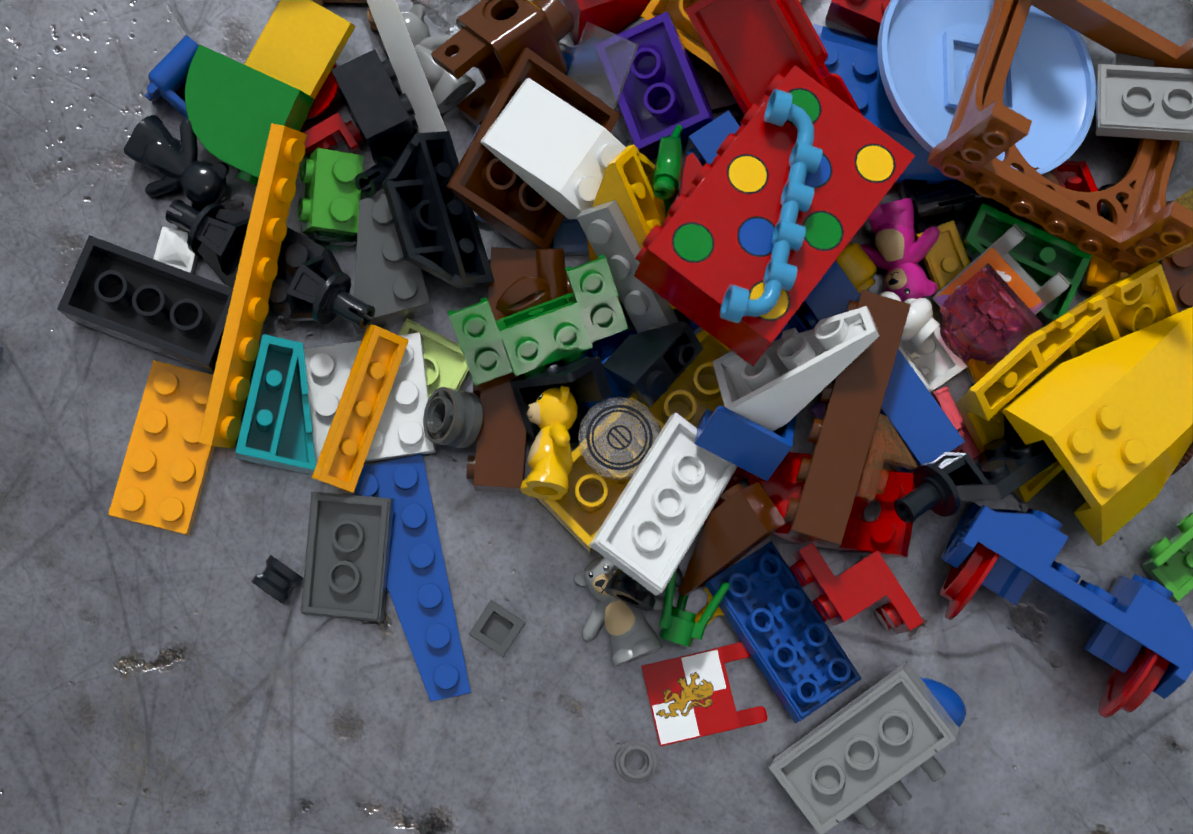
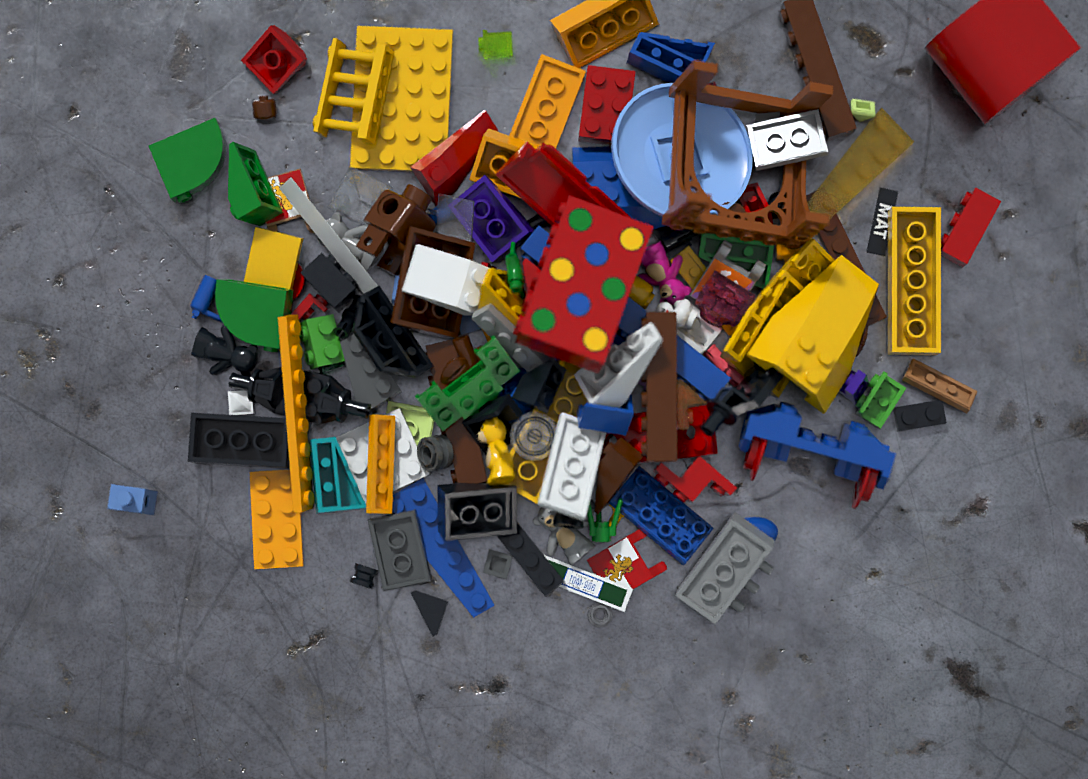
camera: 15 degrees left, 5 degrees up
dark azure bar [720,89,823,323] -> none
none -> black slope [411,590,449,637]
none -> black slope [437,483,517,541]
none -> black plate [497,522,565,597]
none -> tile [544,555,633,612]
none -> dark purple slope [839,370,869,404]

